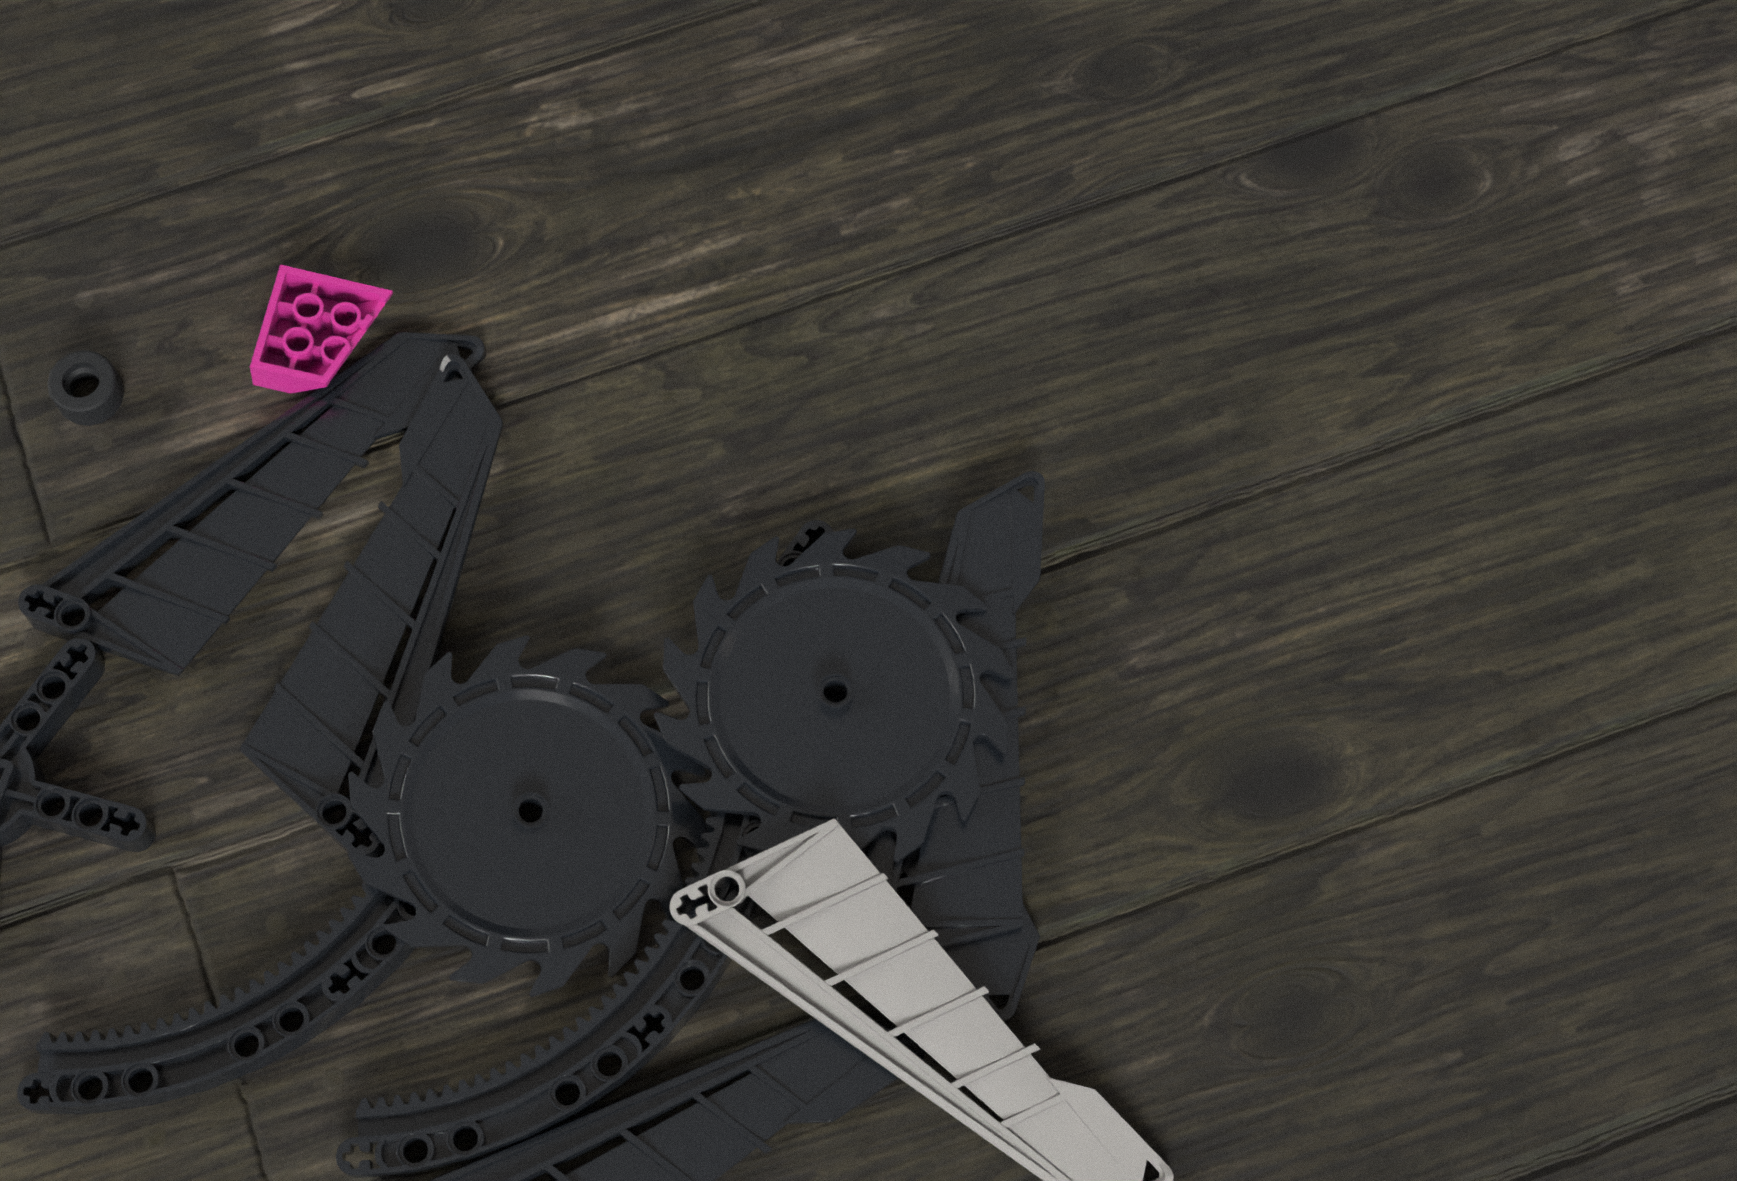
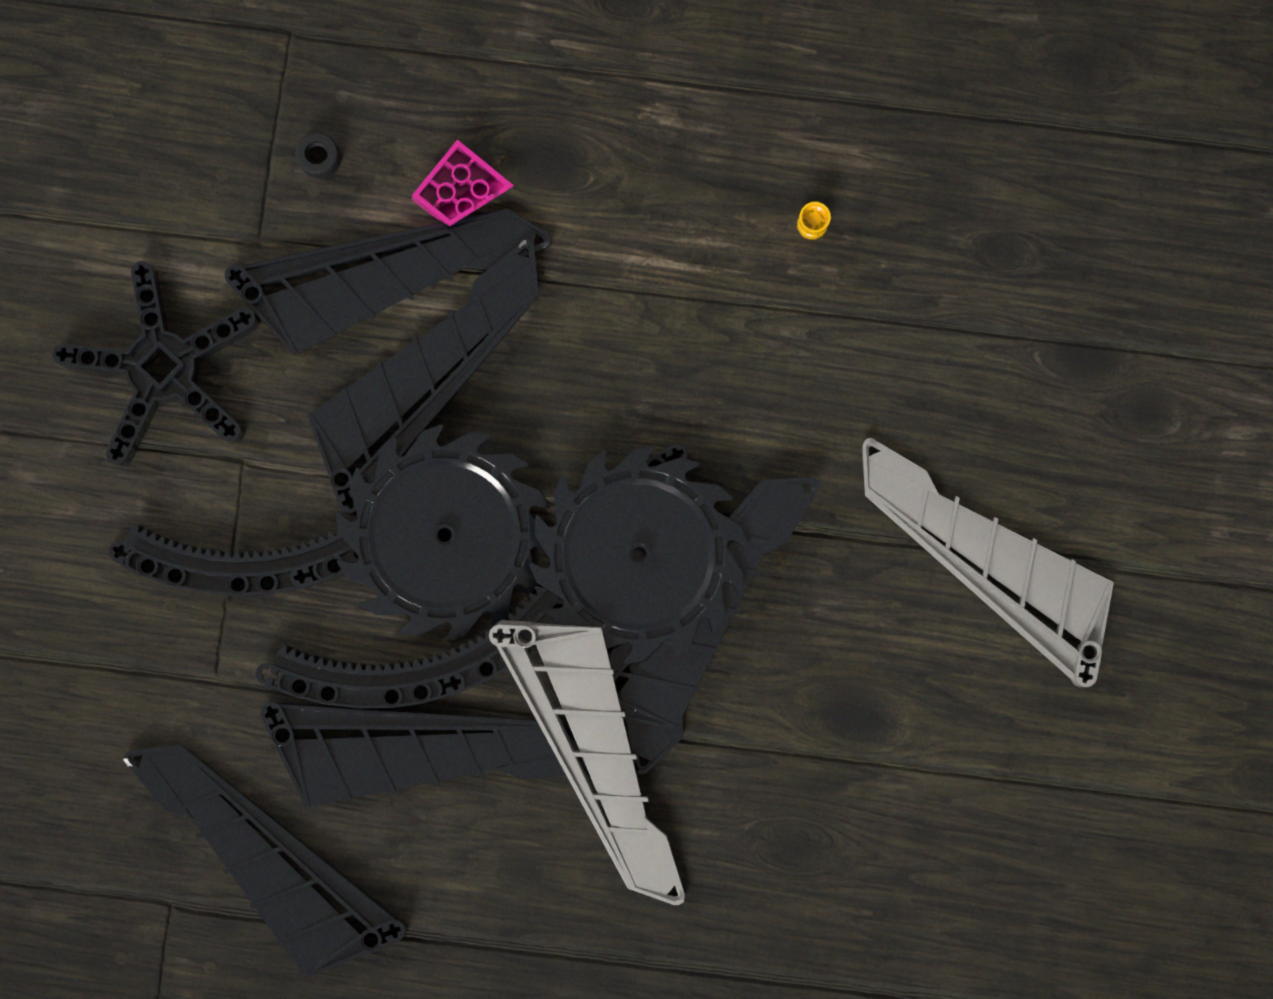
camera: 25 degrees right, 15 degrees up
none -> yellow wheel [797,202,831,239]
none -> light grey wing [862,438,1114,687]

